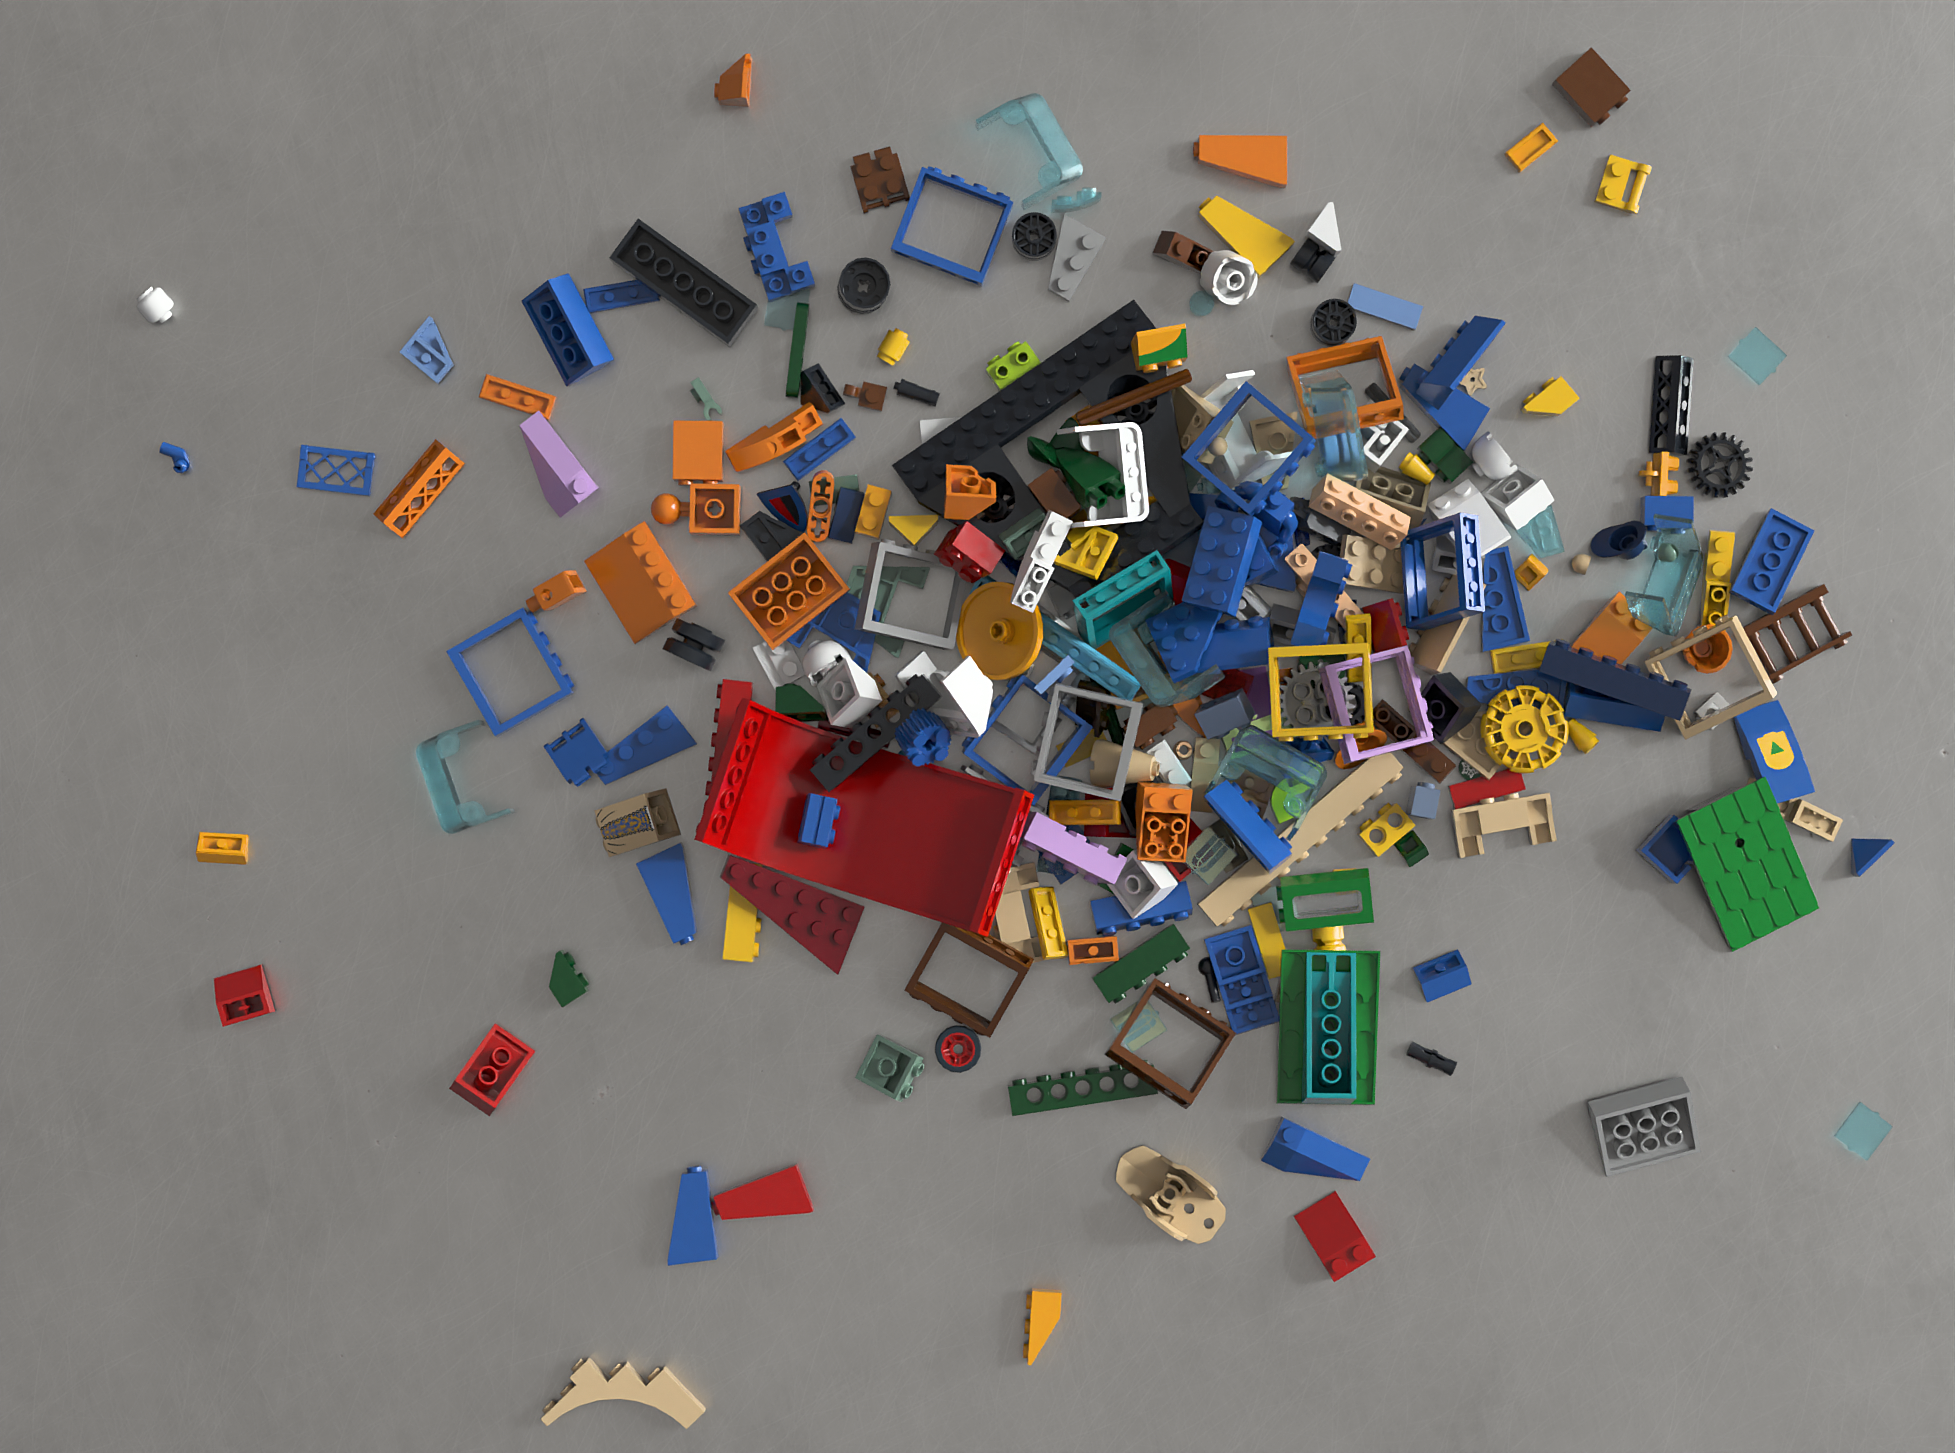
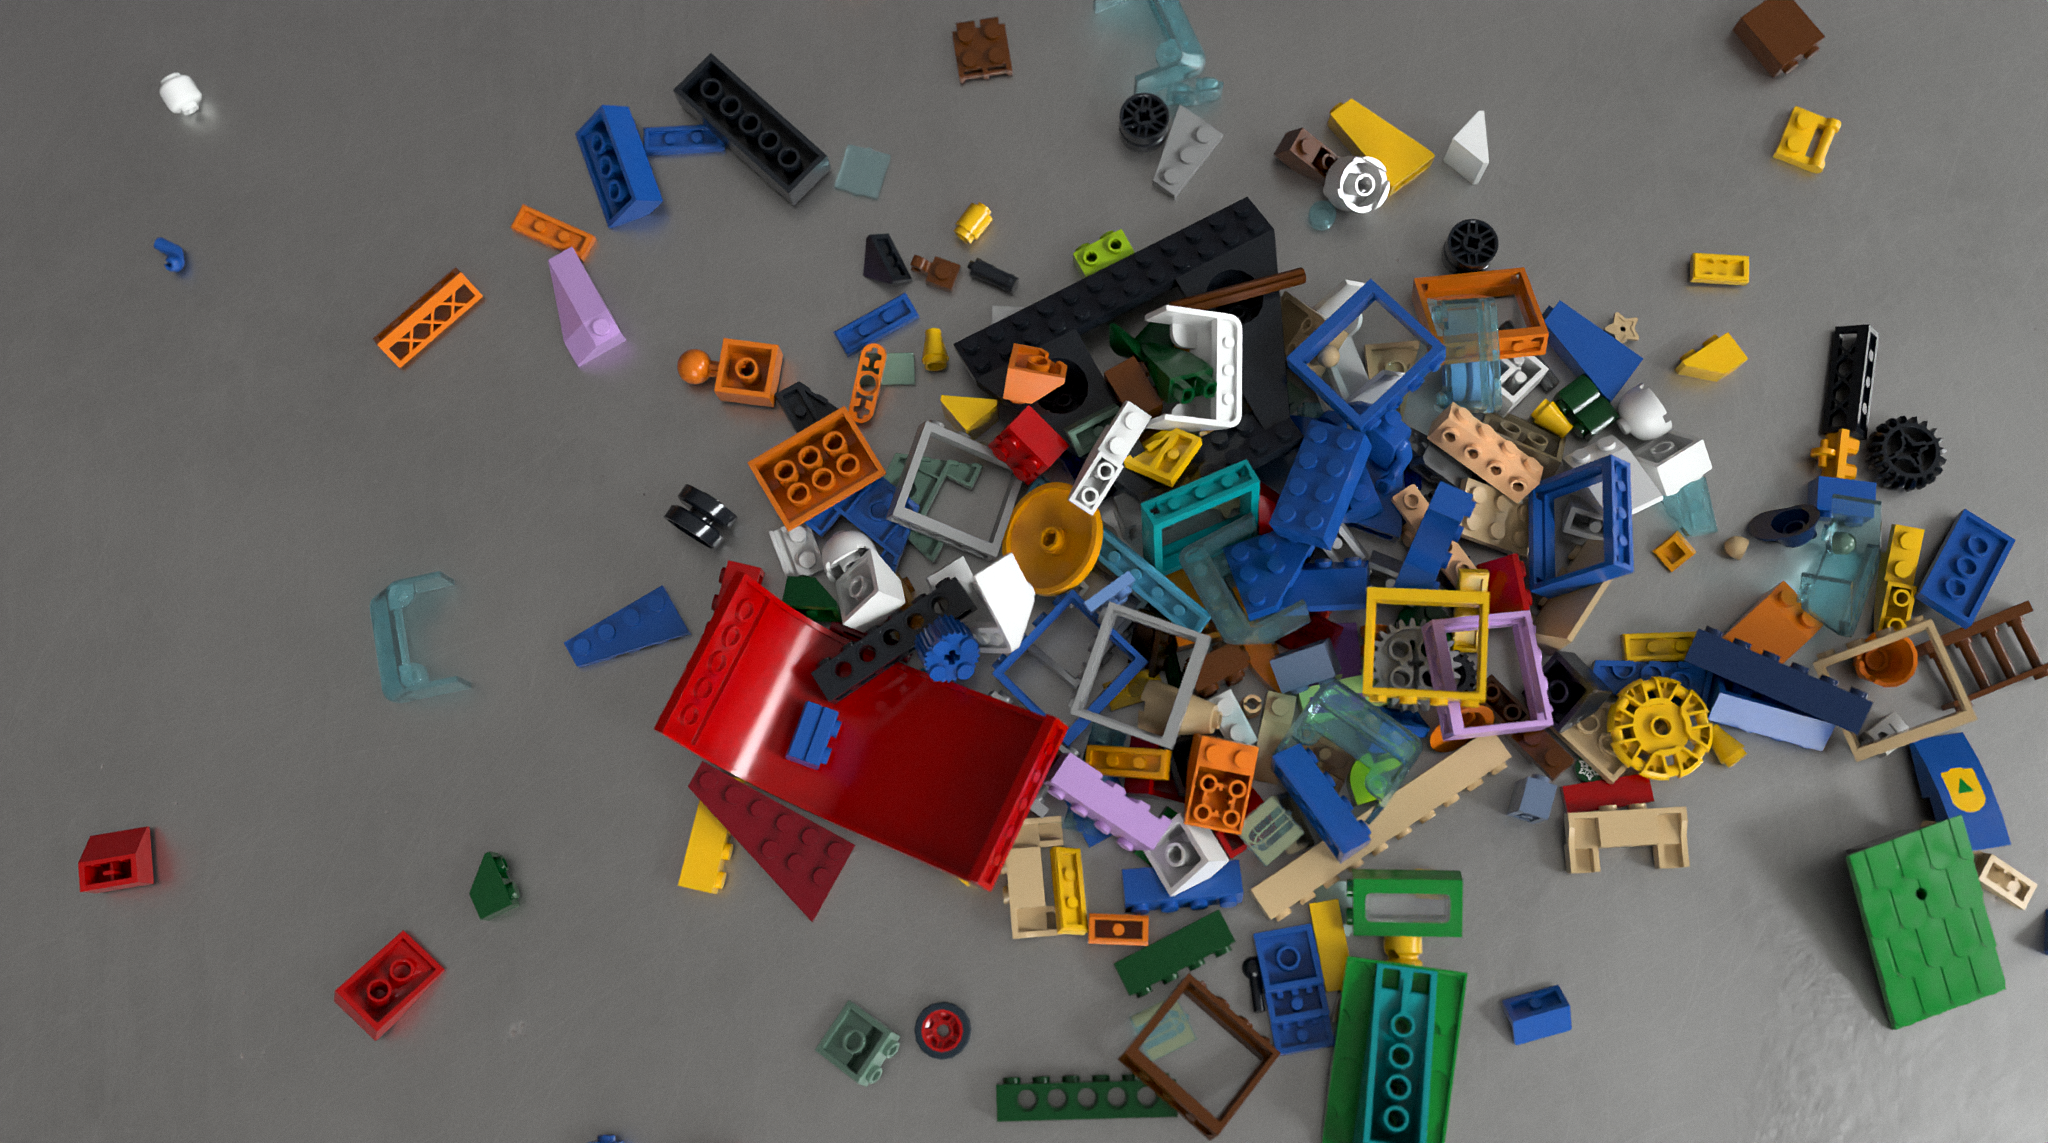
camera: 25 degrees right, 10 degrees down
light orange slope [196,832,249,865] -> none
blue window [297,445,375,496] -> none
medium blue wing [400,316,454,384] -> none
blue window [446,608,574,737] -> none
orange torso [526,570,587,613] -> none
blue plate [544,718,609,787] -> none
orange slope [584,521,697,644] -> none
tan slope [594,788,681,857] -> none
blue slope [636,843,697,945] -> none
orange brick [673,420,724,486] -> none
sand green plate [690,377,723,421] -> none
orange slope [725,402,823,472] -> none
blue bracket [739,192,815,303] -> none
shield [757,481,808,532] -> none
dark green beam [786,302,810,398] -> none
dark blue slope [828,487,864,543] -> none
black wheel [837,257,891,314] -> none
light orange brick [855,484,892,540] -> none
blue window [891,166,1013,287] -> none
reddish brown window [904,923,1034,1038] -> none
light orange slope [1131,323,1188,373] -> none
orange slope [1193,135,1287,188] -> none
black wheel [1290,238,1336,283] -> none
medium blue tile [1347,283,1423,330] -> none
yellow brick [1357,802,1416,857] -> none
dark green slope [1393,830,1429,867] -> none
black pin [1406,1041,1457,1076] -> none
blue slope [1415,316,1506,410] -> none
blue wing [1482,546,1530,652] -> none
light orange tile [1504,123,1558,173] -> none
blue piece [1636,815,1694,884] -> none
clear light blue piece [1728,327,1787,385] -> none
none -> yellow cone [922,328,949,371]
none -> yellow plate [1690,253,1749,286]

